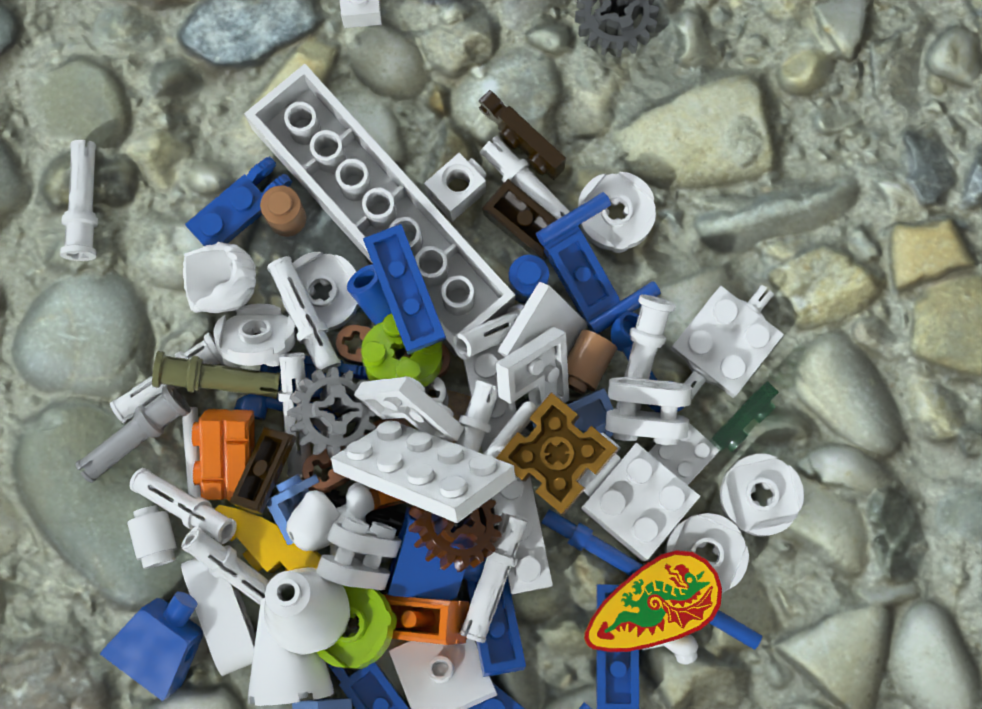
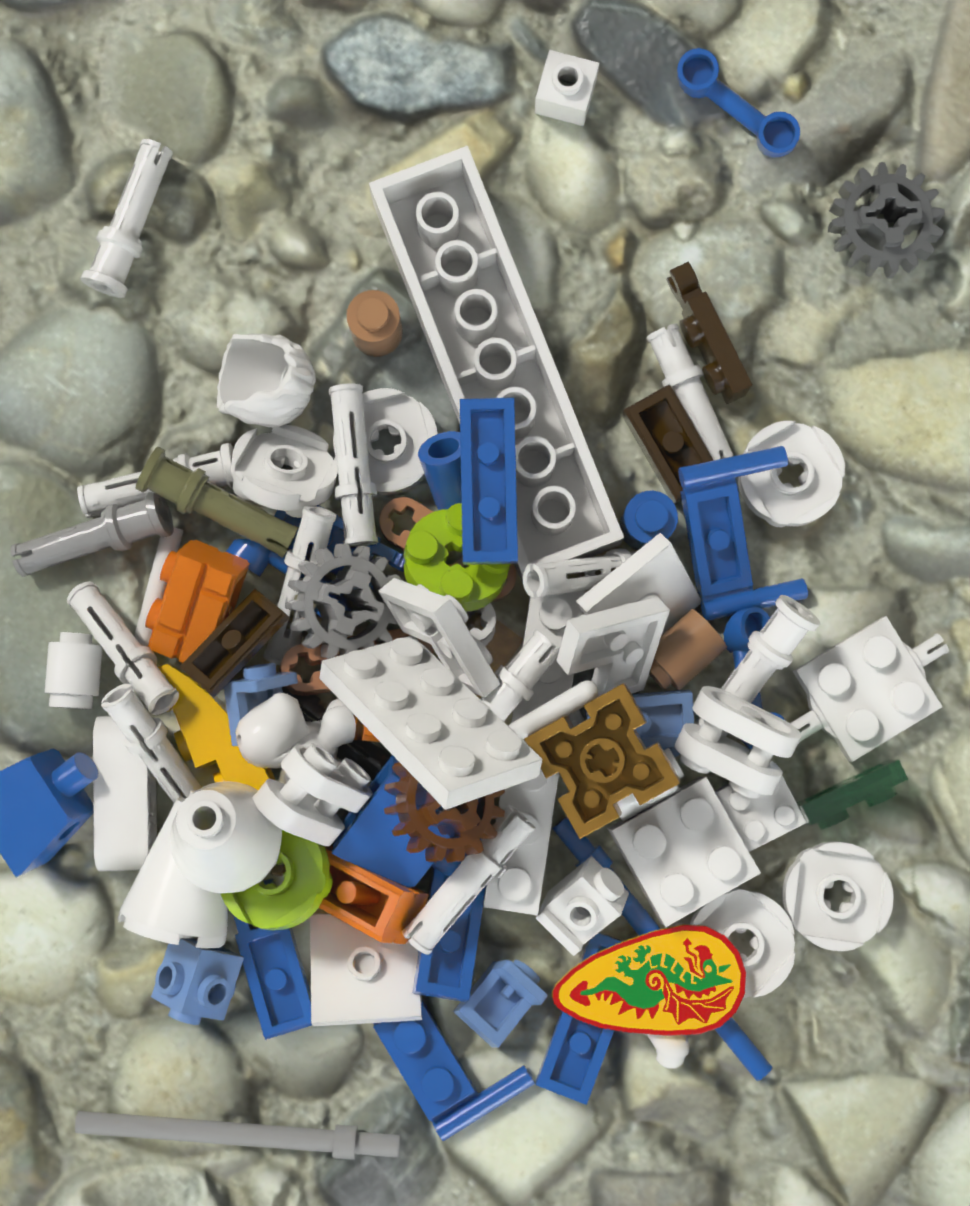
camera: 20 degrees right, 5 degrees up
blue hinge [185,156,292,246] -> none
white brick [424,153,487,222] -> none
none -> medium blue bracket [453,960,548,1048]
none -> white brick [536,856,629,956]

